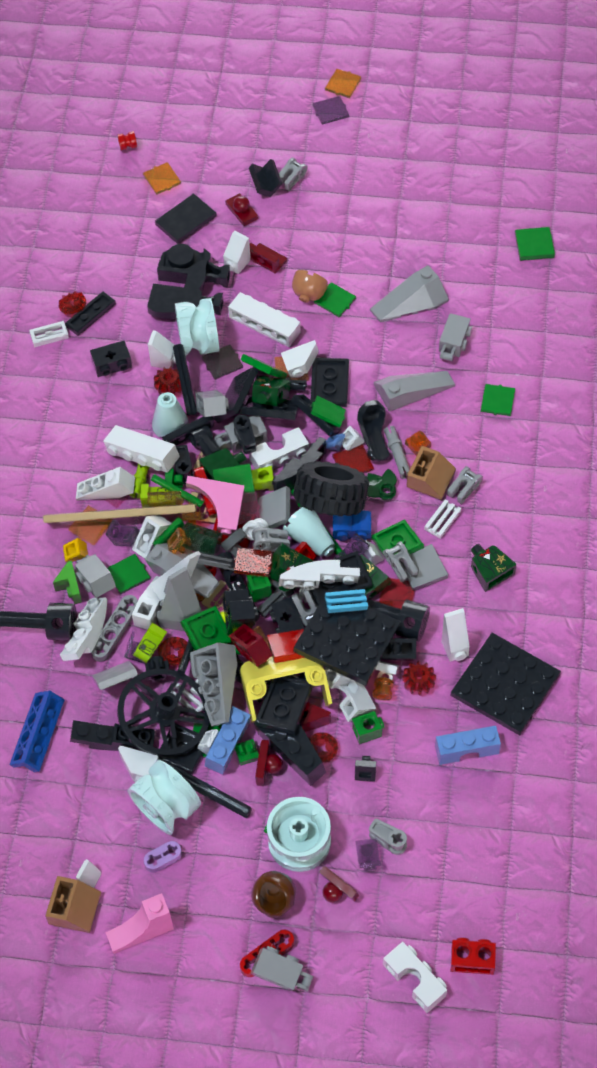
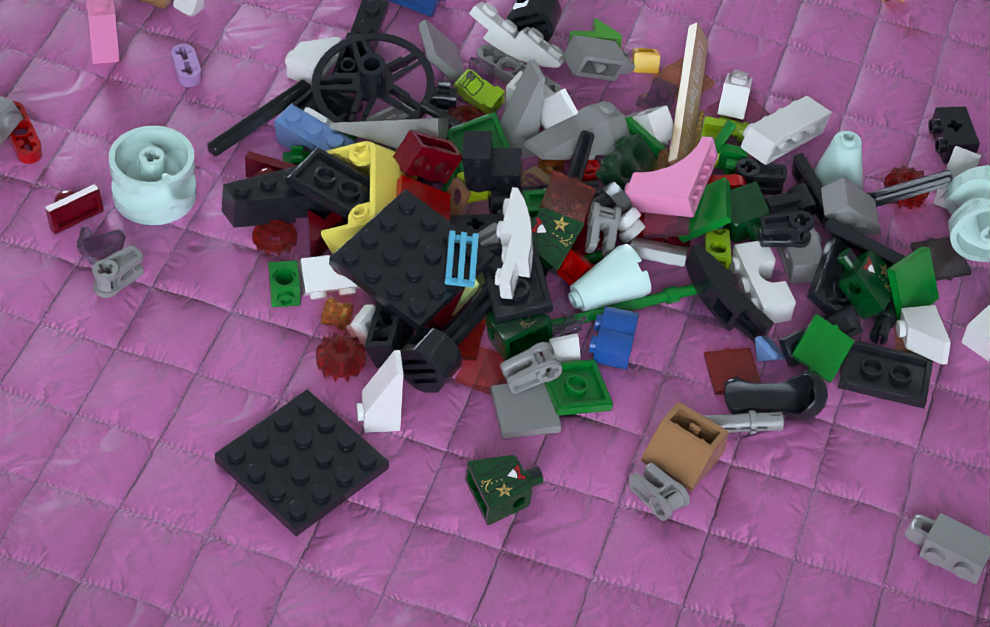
camera: 95 degrees right, 10 degrees down
green piece [107,554,150,594] -> none
light aqua piece [127,760,202,835] -> none
clear orange tile [167,527,192,554] -> none
reddish brown piece [251,871,296,918] -> none
black tyre [293,461,369,516] -> none
white slope [342,426,365,451] -> none
black tile [355,755,376,782] -> none
dark green plate [367,469,397,500] -> none
light grey wedge [374,371,455,412] -> none
clear orange tile [405,430,431,456] -> none
white tile [424,499,461,539] -> none
medium blue arch [435,726,501,765] -> none
green piece [480,384,515,416] -> none

